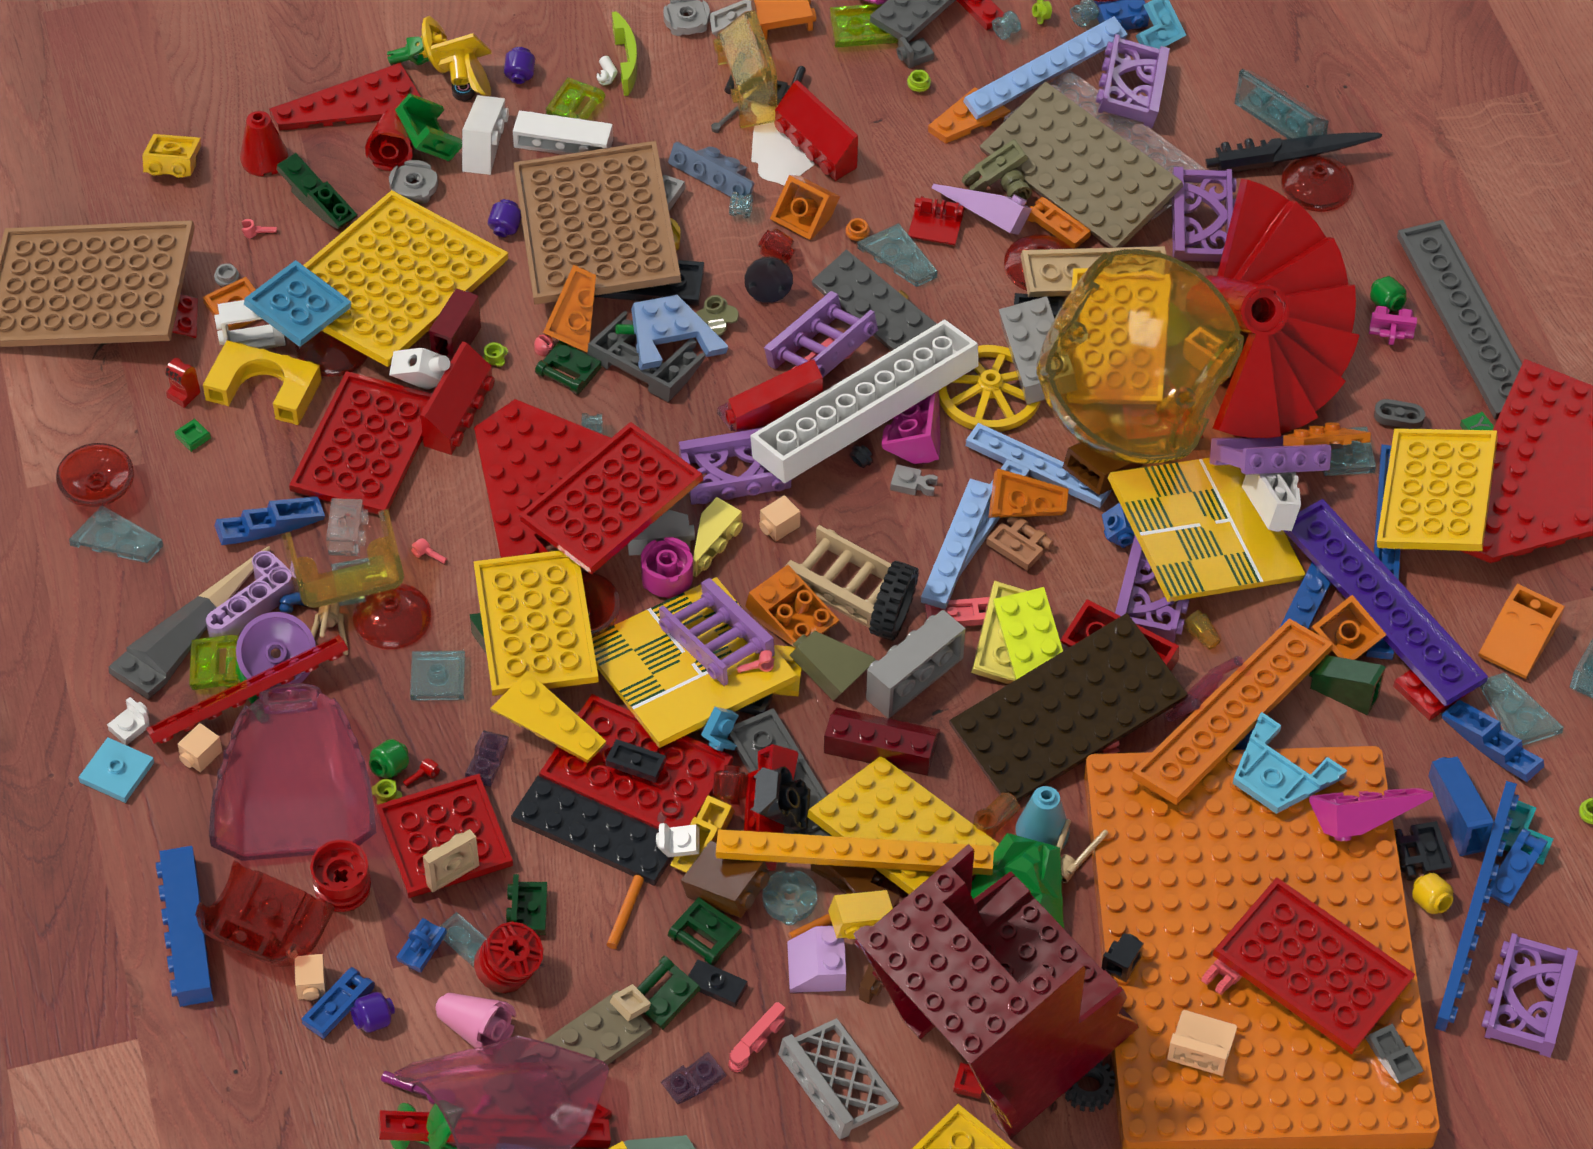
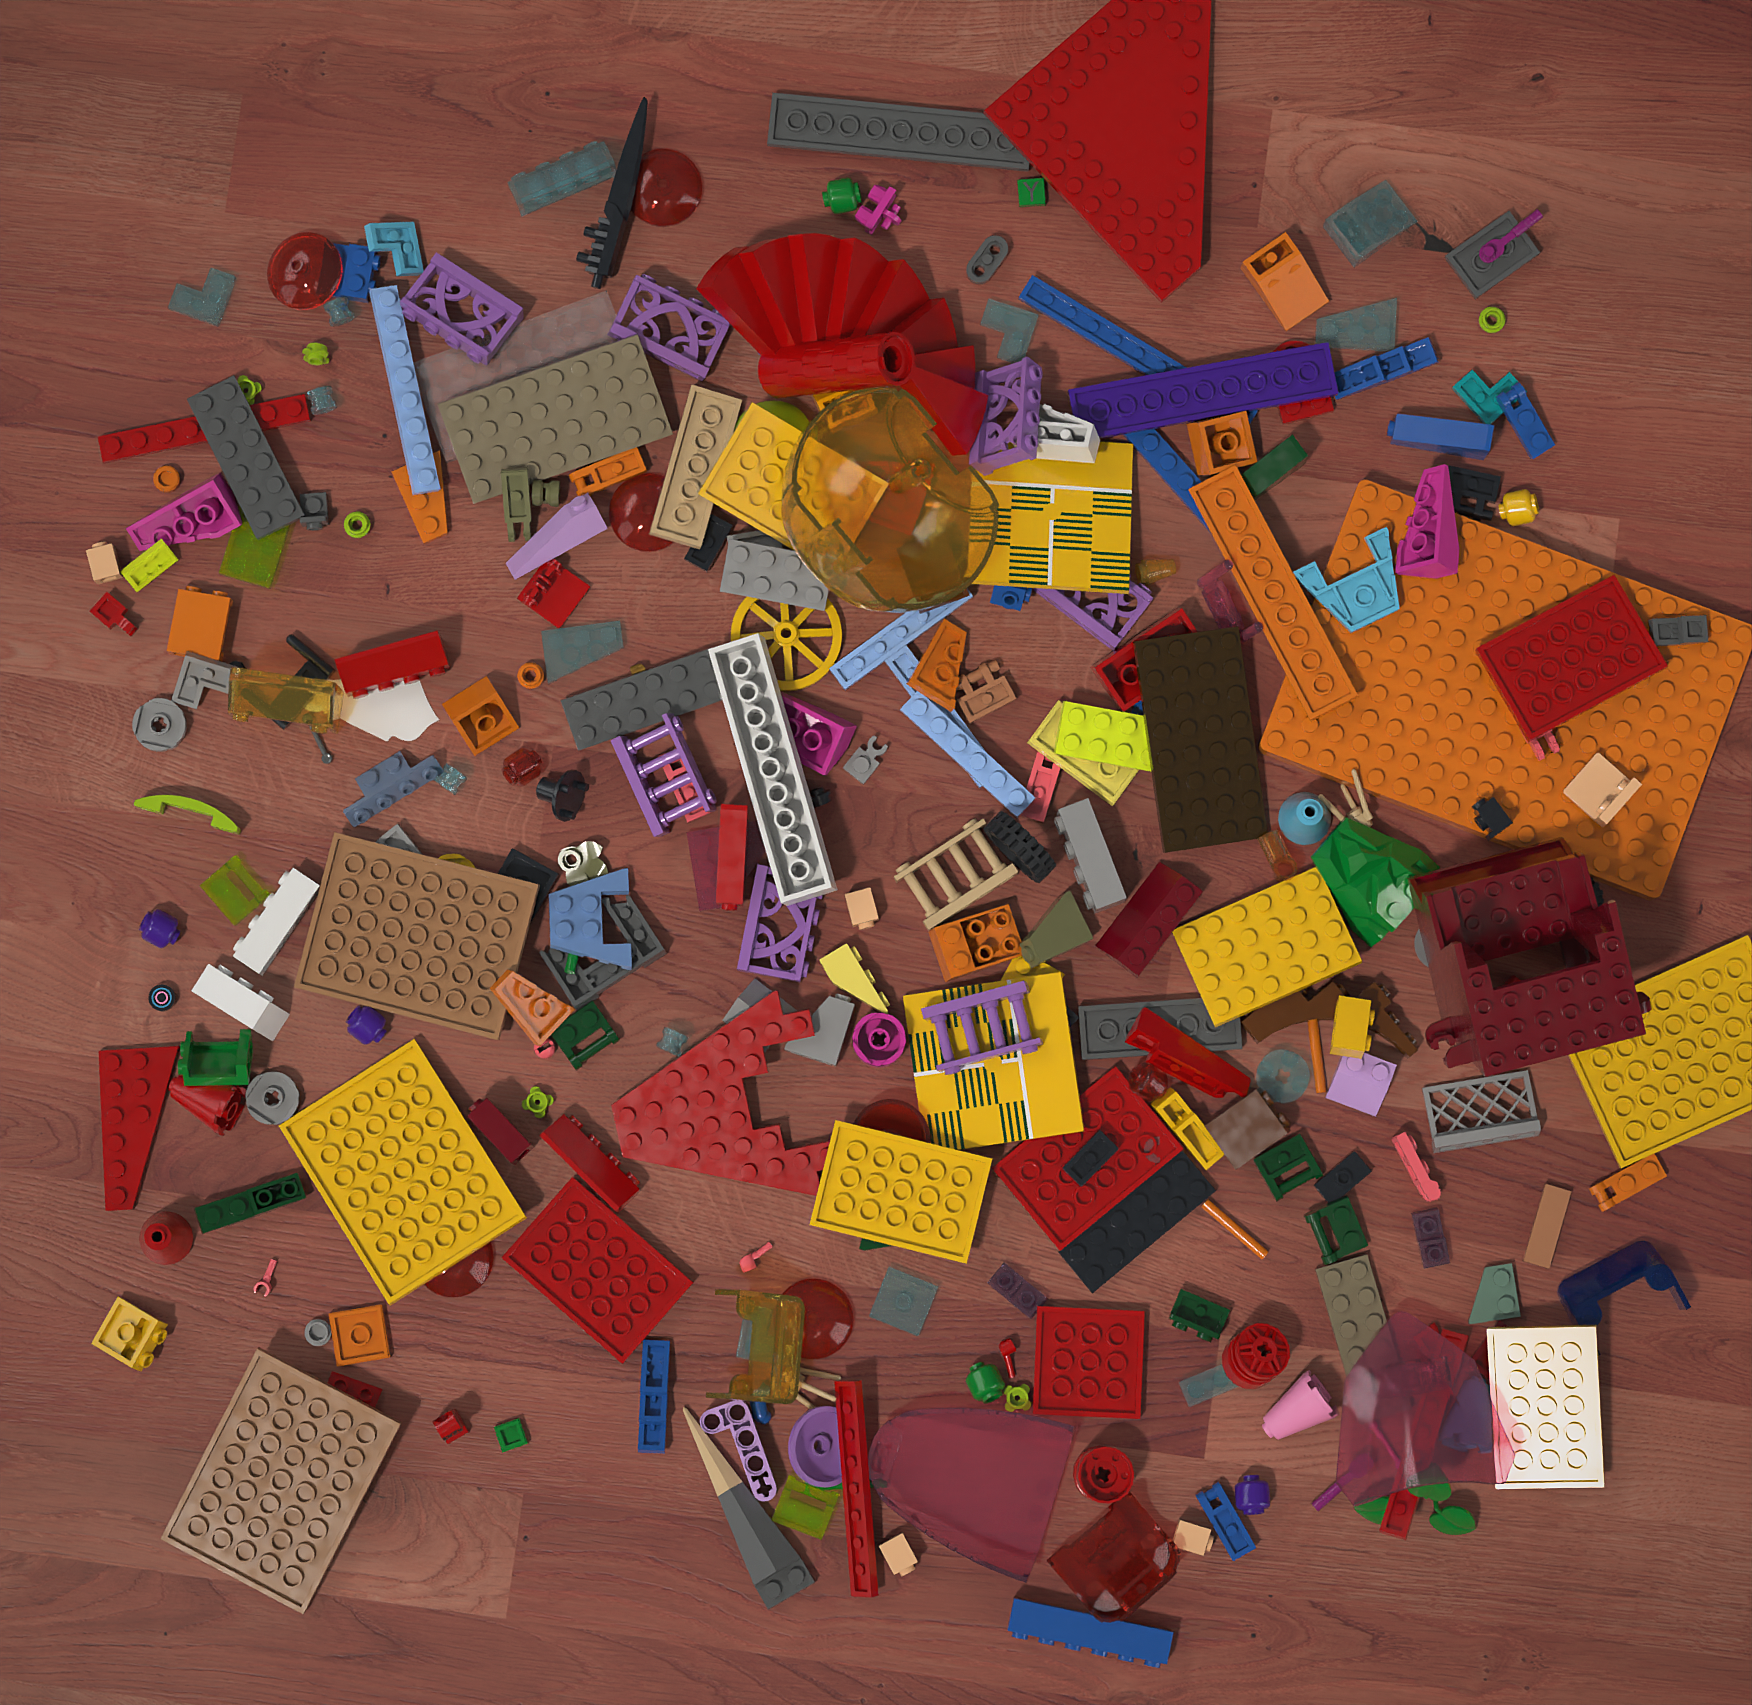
camera: 65 degrees left, 30 degrees up
clear red dish [56,443,134,507] -> none
clear light blue wing [69,505,163,563] -> none
medium azure plate [78,737,155,803] -> none
white bracket [107,697,150,745] -> none
yellow arch [203,340,322,425] -> none
white window [214,300,286,349] -> none
dark azure plate [244,260,351,347] -> none
clear brick [326,498,368,556] -> none
yellow piece [387,16,492,97] -> none
white torso [389,348,450,390] -> none
blue hips [396,918,447,973] -> none
tan plate [423,829,479,893] -> none
yellow wing [490,671,606,763] -> none
red plate [519,422,703,575] -> none
white arm [596,56,618,85] -> none
tan plate [610,984,651,1021] -> none
white bracket [656,823,699,858] -> none
dark azure bracket [701,707,738,751] -> none
light orange plate [716,829,994,875] -> none
coral hand [737,650,774,673] -> none
black slope [750,766,811,834] -> none
orange wing [1283,422,1371,446] -> none
yellow plate [1377,429,1498,551] -> none
blue plate [1435,781,1519,1031] -> none
medium lavender fence [1482,933,1578,1057] -> none

